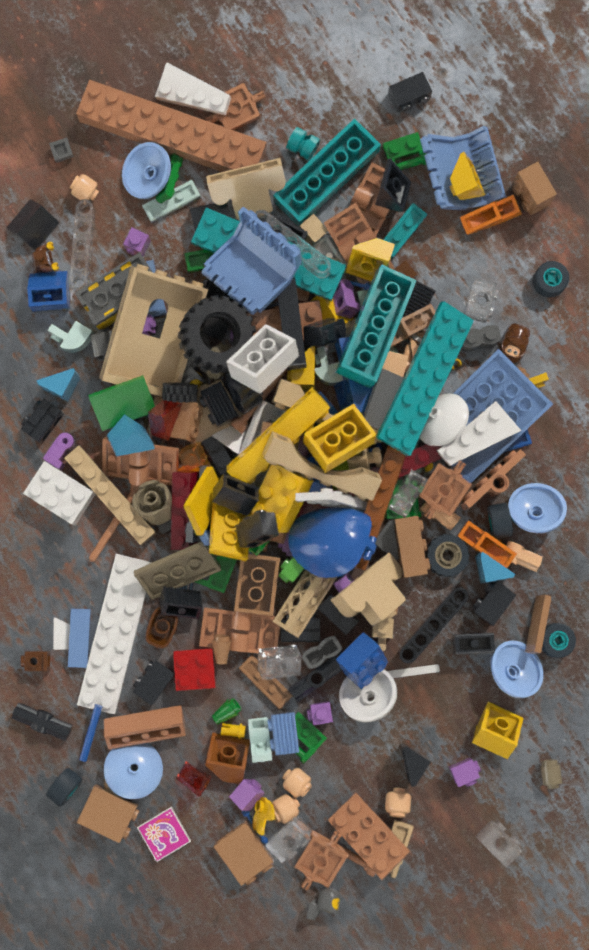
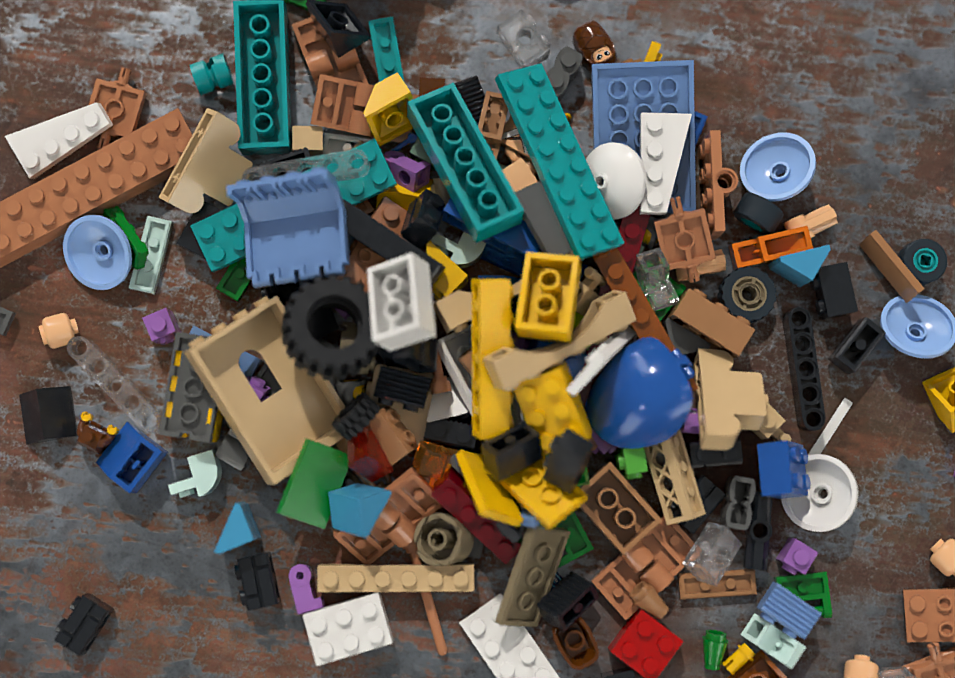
camera: 50 degrees left, 0 degrees up
light nougat head [282,768,312,798] -> none
black slope [400,743,431,787] -> none

